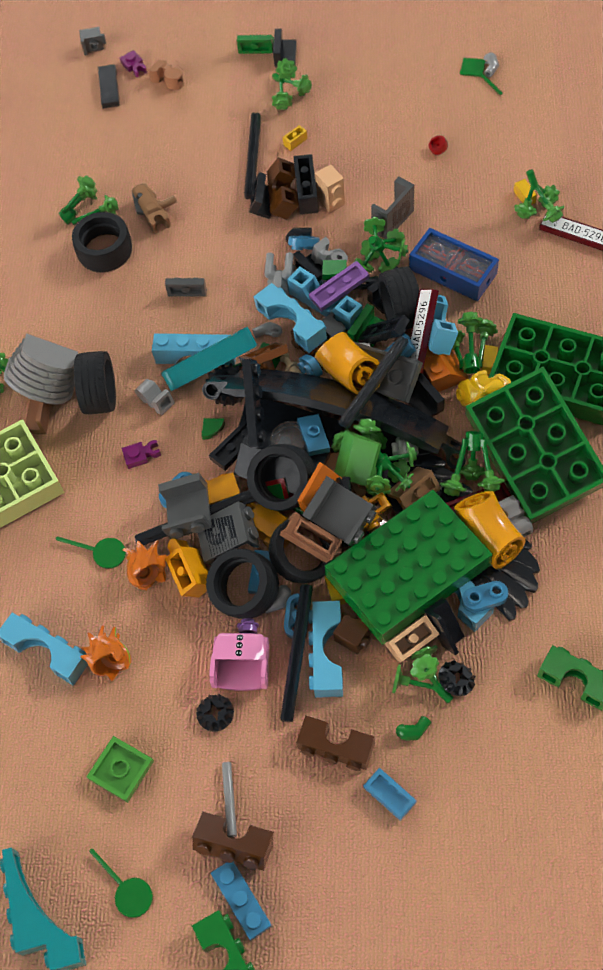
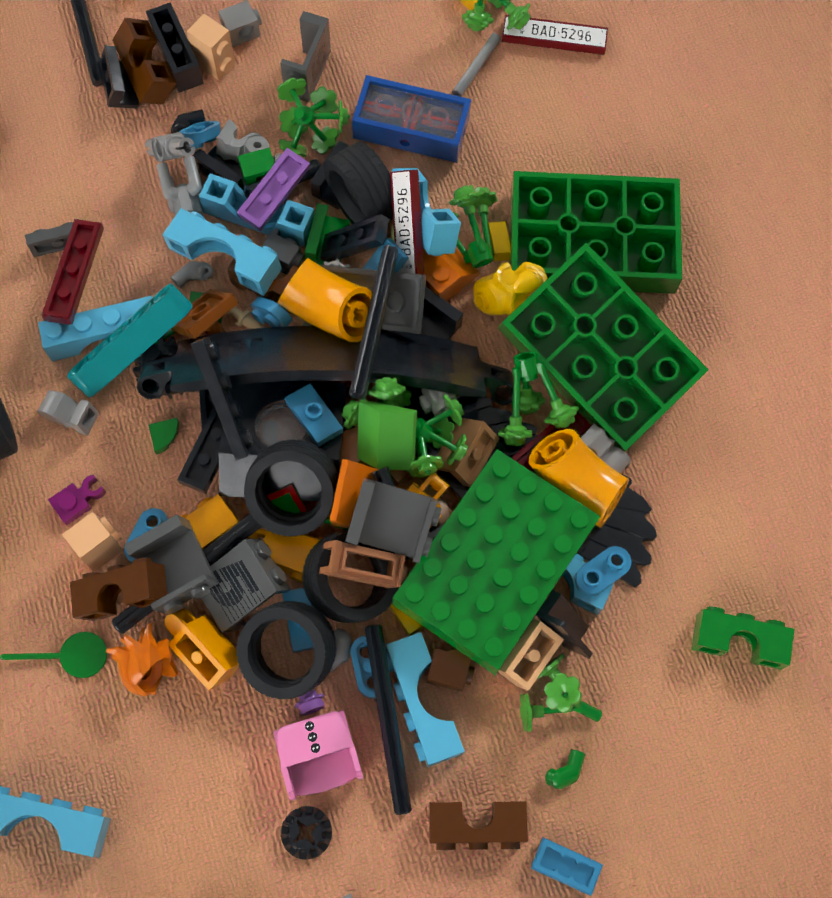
camera: 30 degrees left, 10 degrees up
orange hair [80,625,131,681] -> none
black gear [438,660,476,696] -> none
none -> dark red tile [41,219,104,325]
none -> light nougat brick [62,512,123,572]
none -> reddish brown arch [70,558,167,621]
none -> light grey pin [145,132,195,162]
none -> light grey brick [218,0,262,47]
none -> light grey piece [452,33,501,97]

